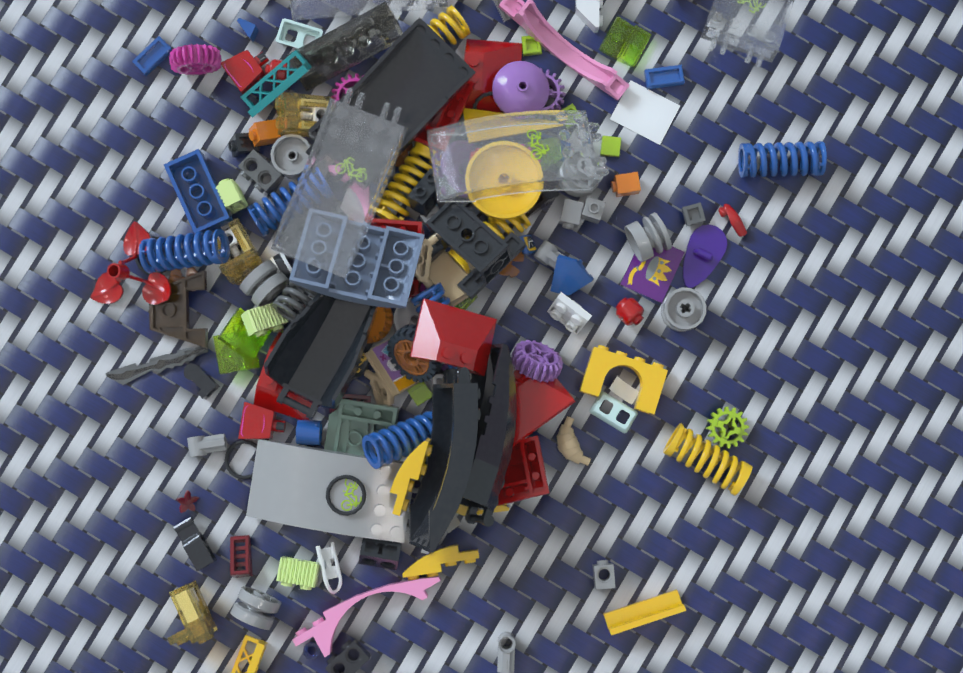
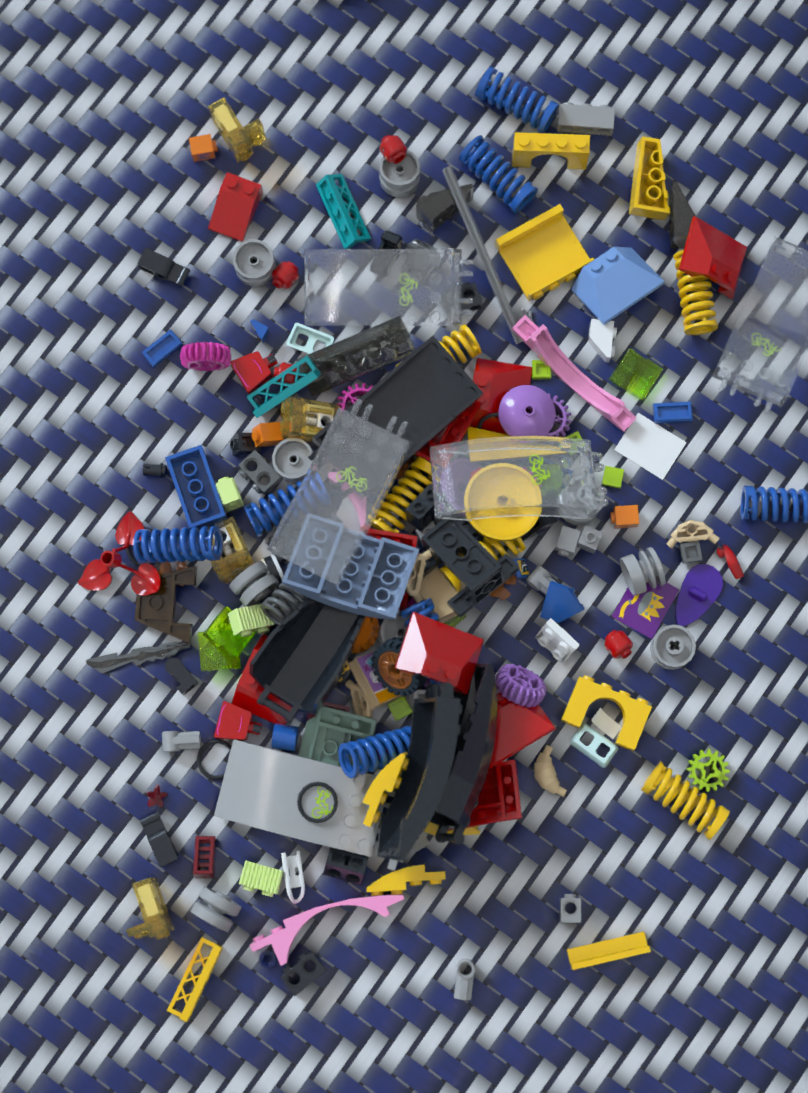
camera: 10 degrees right, 5 degrees down
none -> black pin [142,463,168,478]
none -> tan piece [666,520,720,548]

